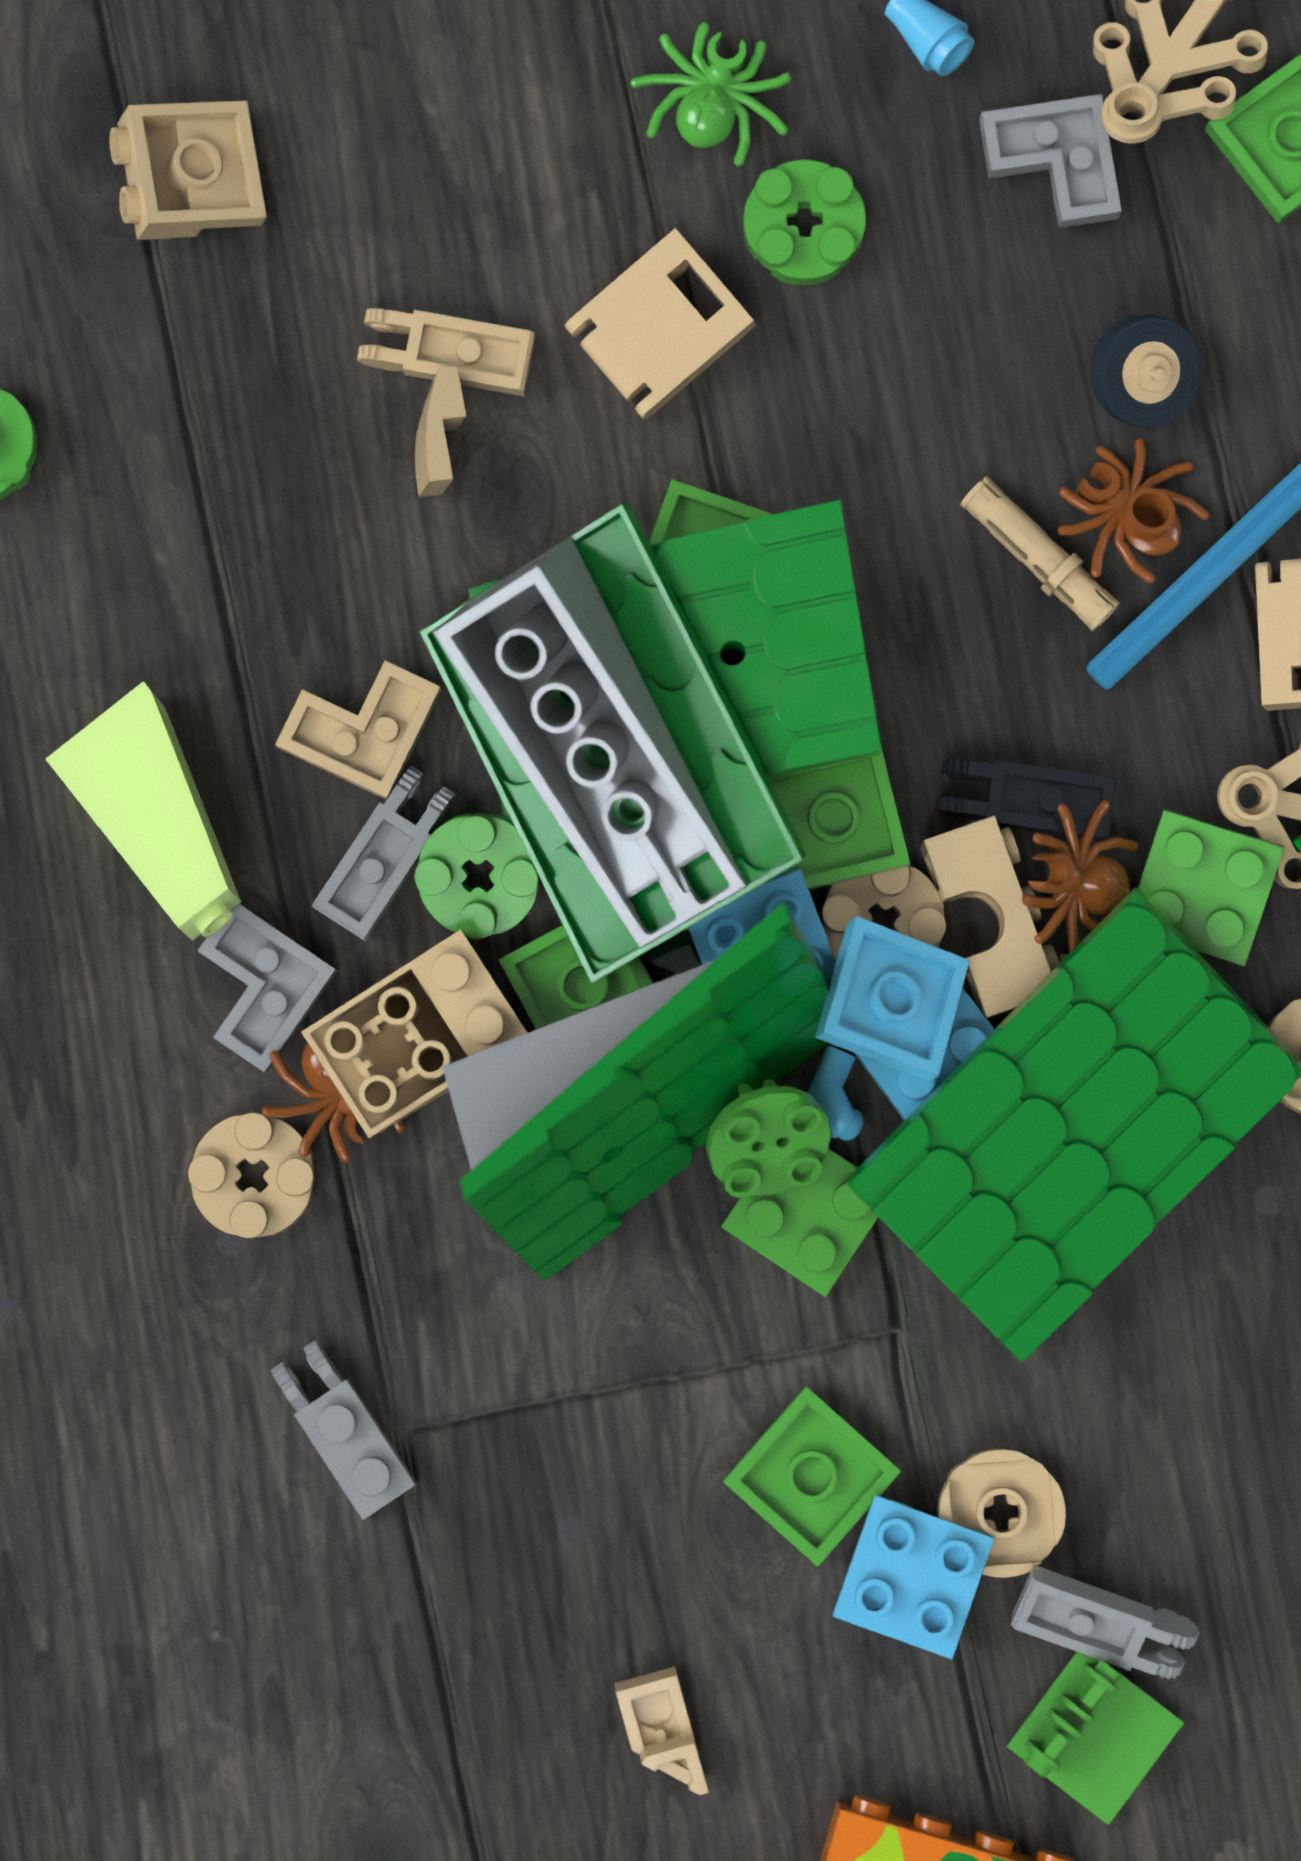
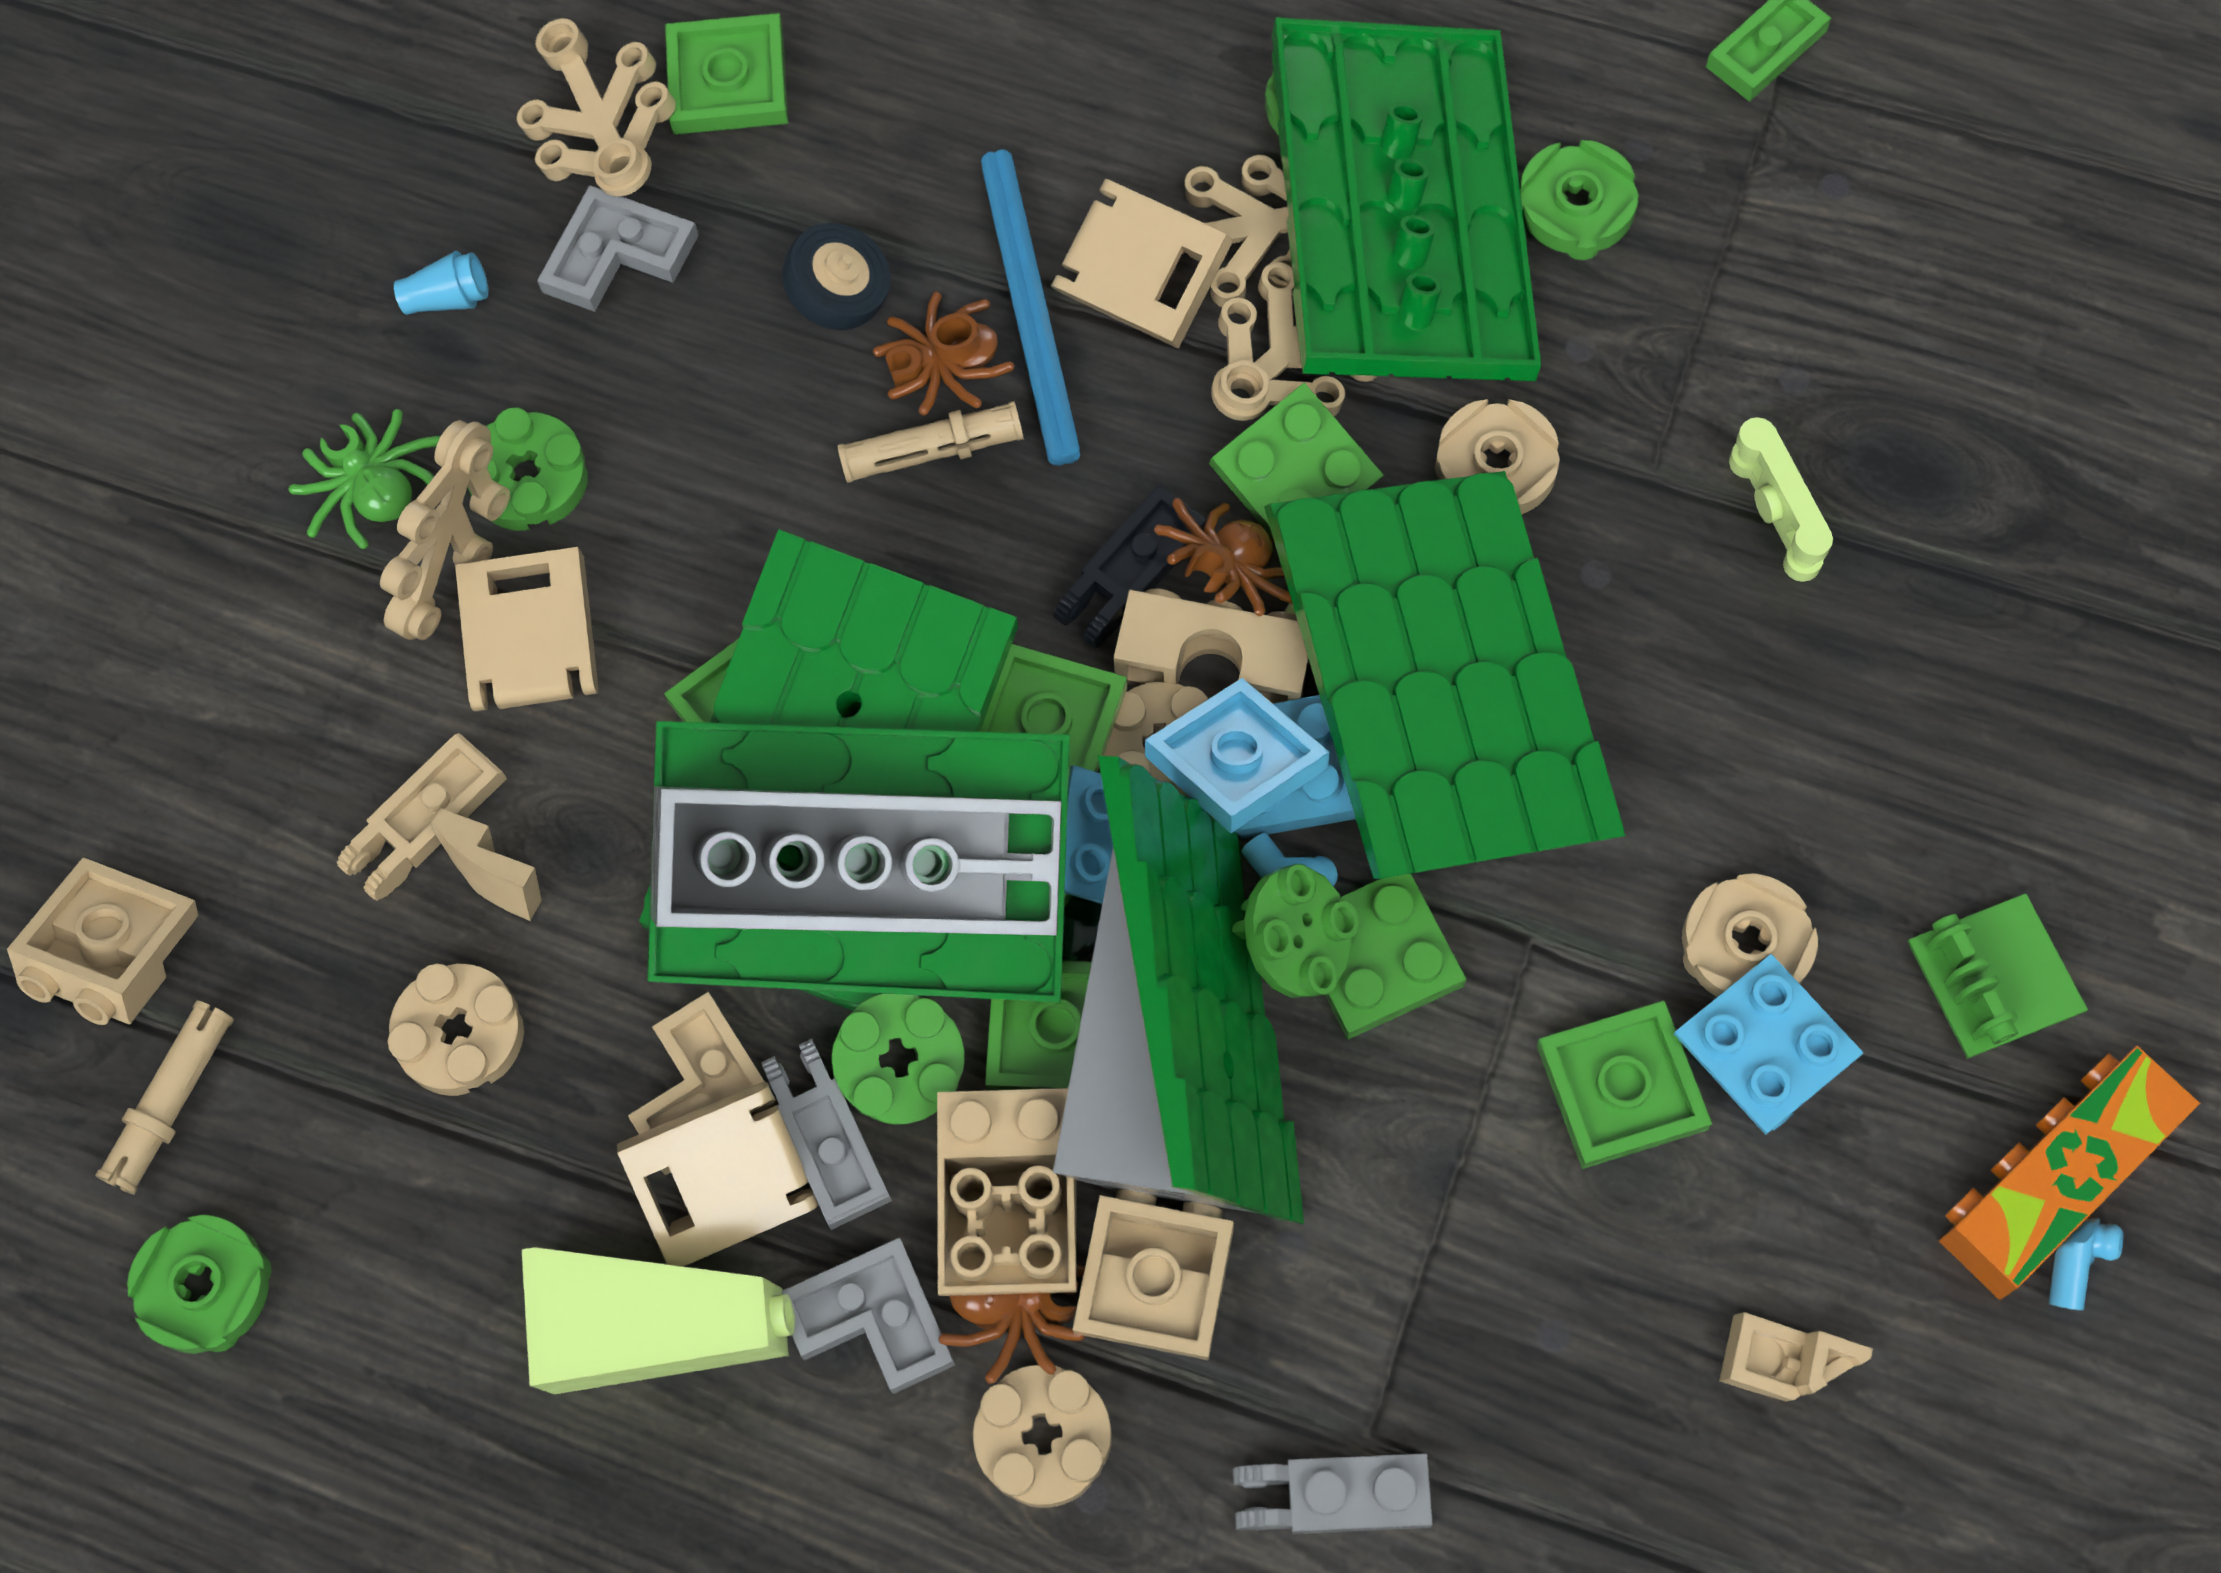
camera: 55 degrees left, 15 degrees down
light grey hinge [1011,1565,1200,1680] -> none
none -> tan pin [95,1000,234,1195]
none -> tan plant [380,420,510,640]
none -> tan plate [388,964,524,1096]
none -> container [617,1082,819,1267]
none -> tan plate [1073,1189,1234,1360]

